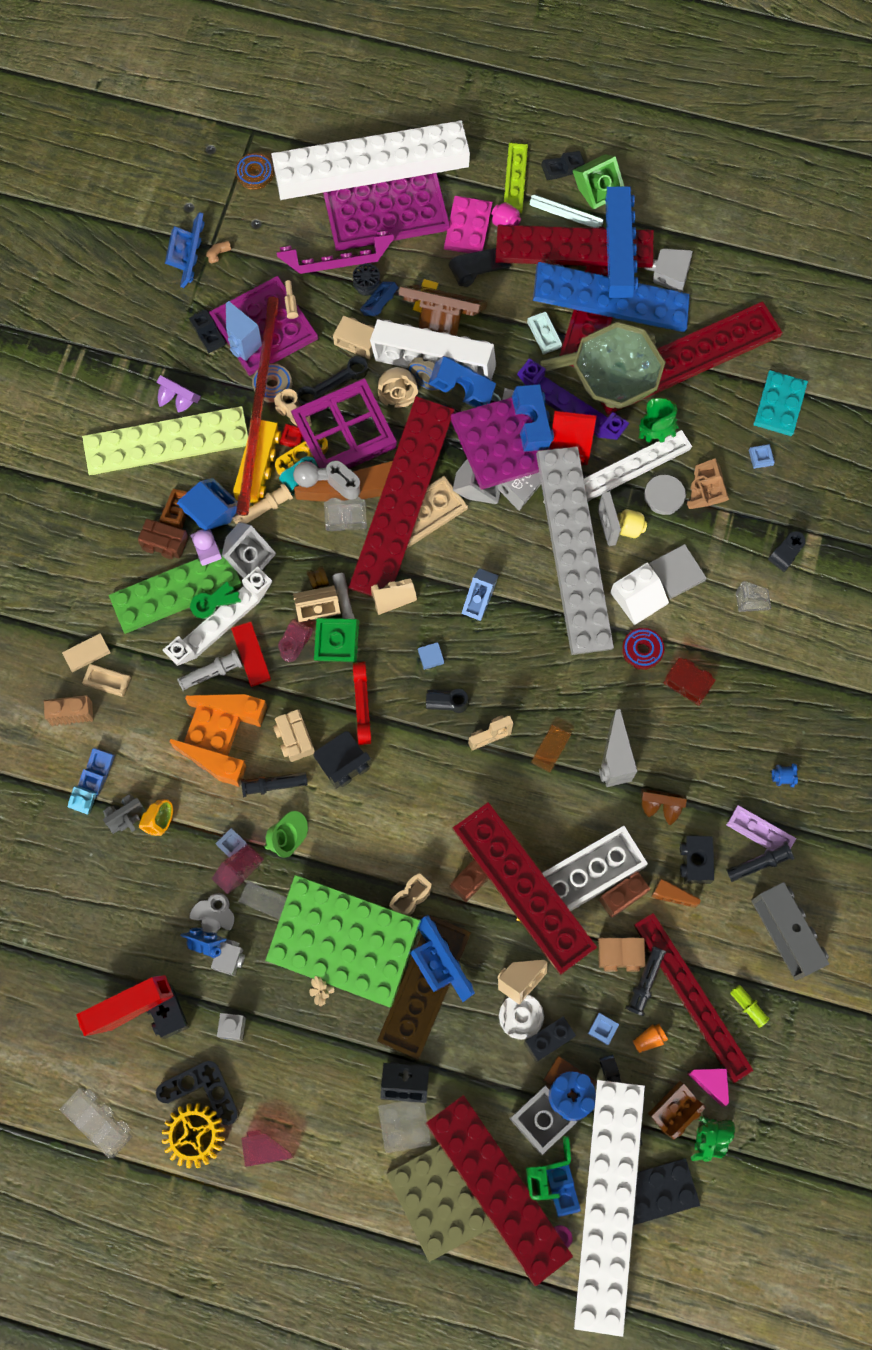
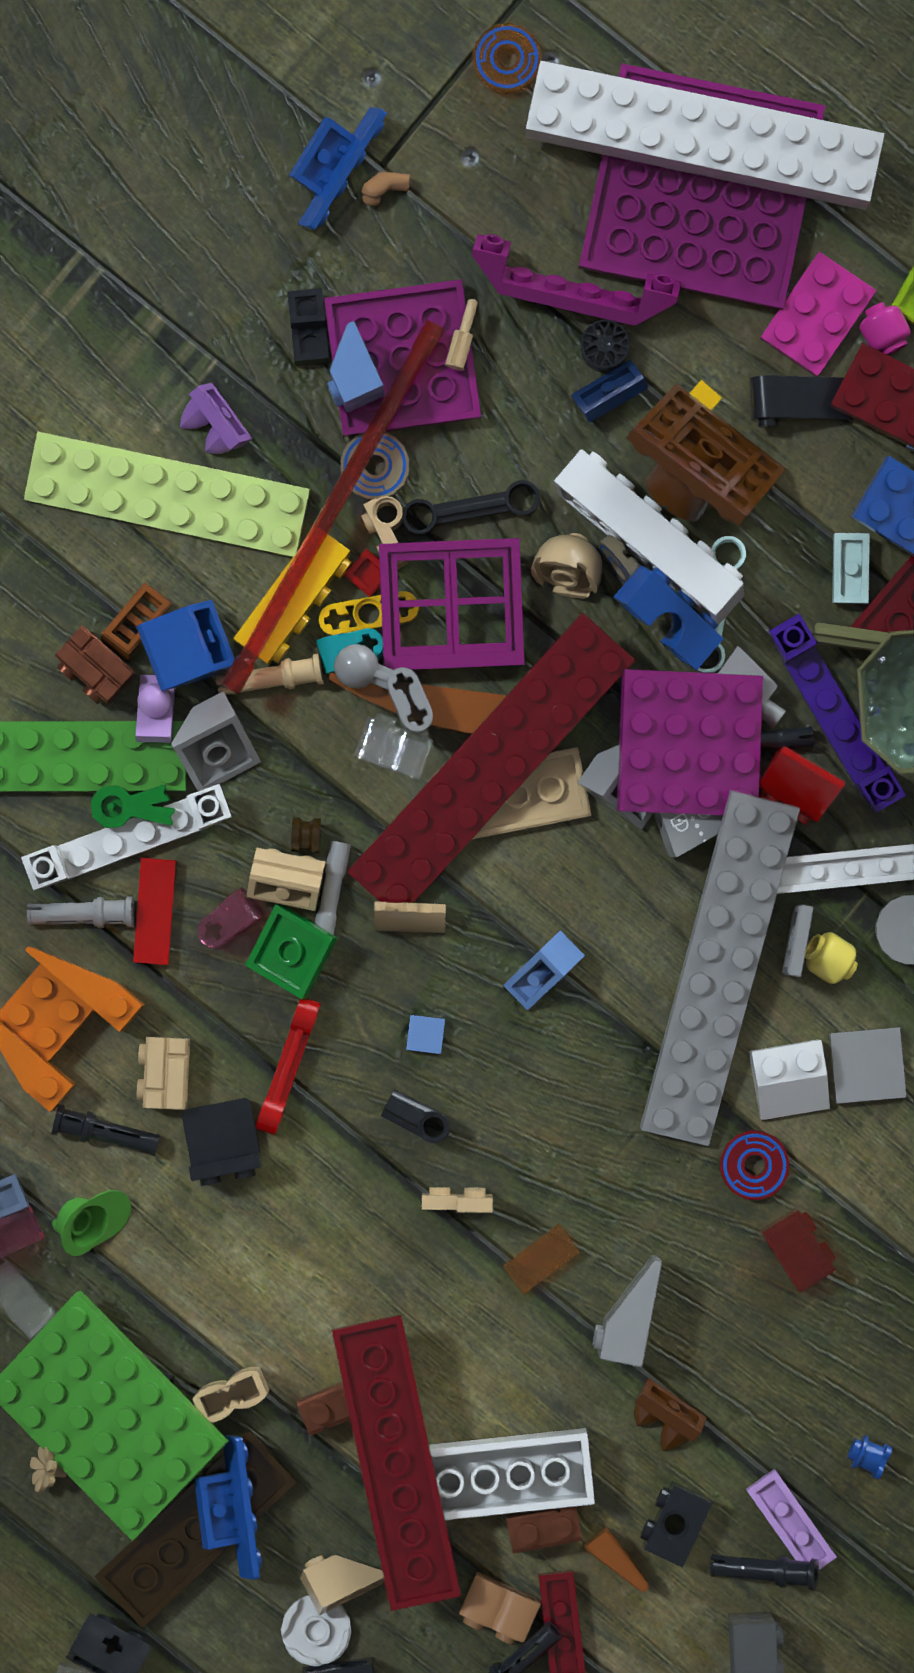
camera: 30 degrees right, 15 degrees up
tan brick [333,316,375,360] -> none
blue arch [512,385,554,452] -> none

